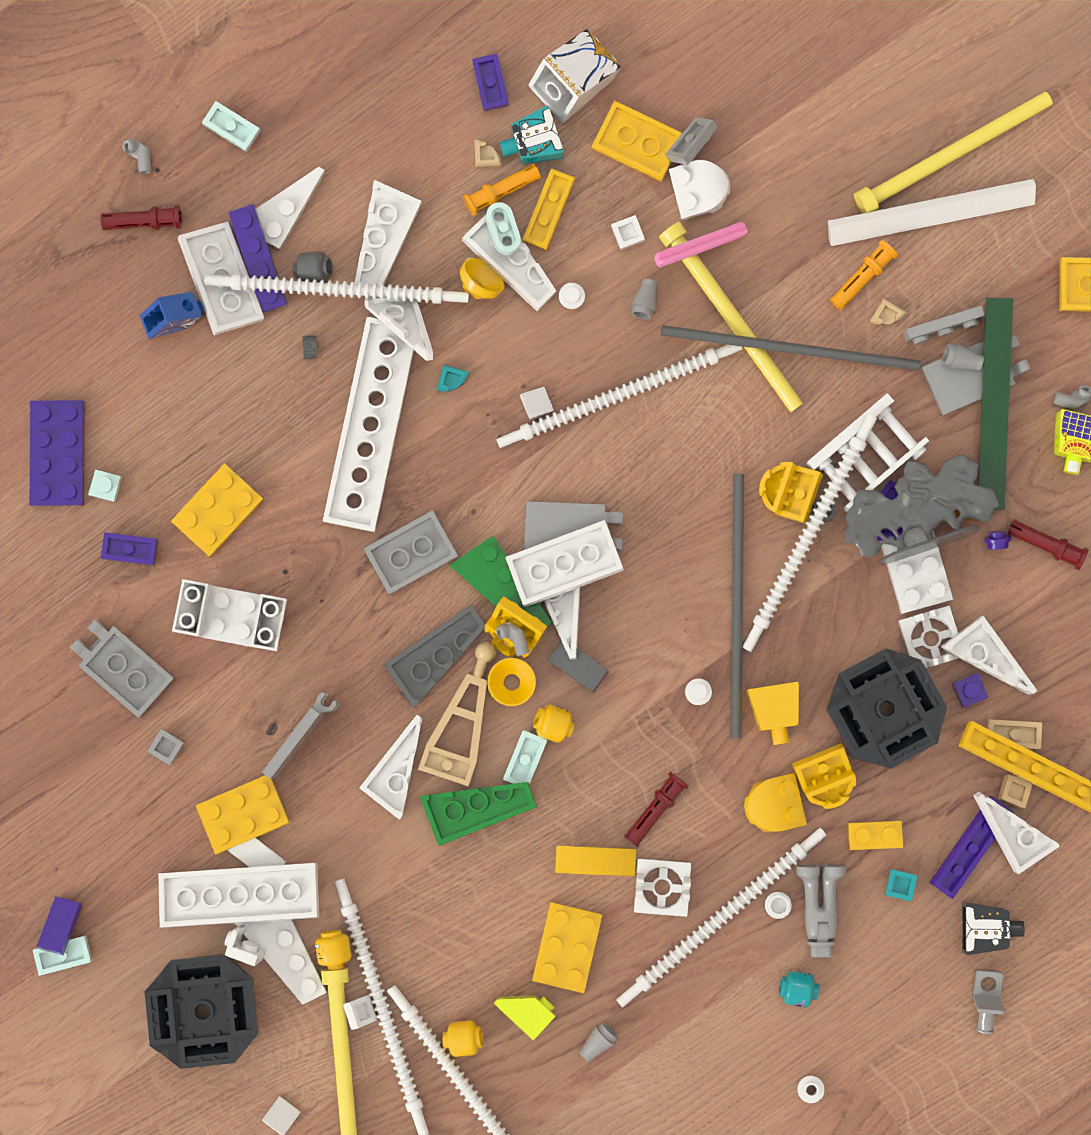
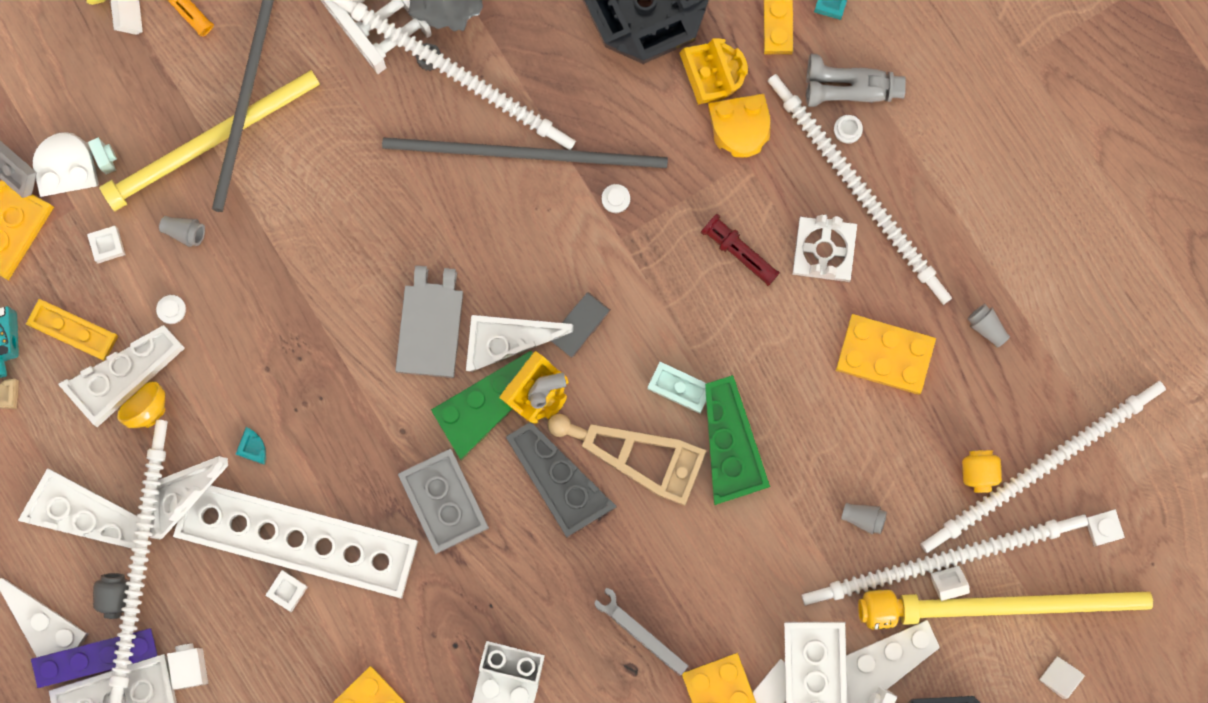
camera: 90 degrees left, 5 degrees down
dark grey axle [303,335,317,359] -> none
white wing [360,715,422,820] -> none
light orange pin [462,163,541,217] -> none
light aqua plate [486,202,521,255] -> none
yellow piece [487,658,536,706] -> none
neon yellow slope [494,995,555,1041] -> none
white hose [496,345,743,448] -> none
white plate [505,520,624,608] -> none
white slope [520,387,554,421] -> none
yellow head [533,704,574,743] -> none
yellow slope [555,845,636,876] -> none
bright pink axle [654,222,748,267] -> none
yellow torso [746,682,799,745] -> none
yellow slope [759,462,823,524] -> none
teal head [779,970,819,1008] -> none
white plate [797,1076,824,1103] -> none
none -> light aqua plate [88,137,117,175]
none -> white brick [167,643,208,690]
none -> white plate [265,570,308,612]
none -> light grey cone [841,503,887,535]

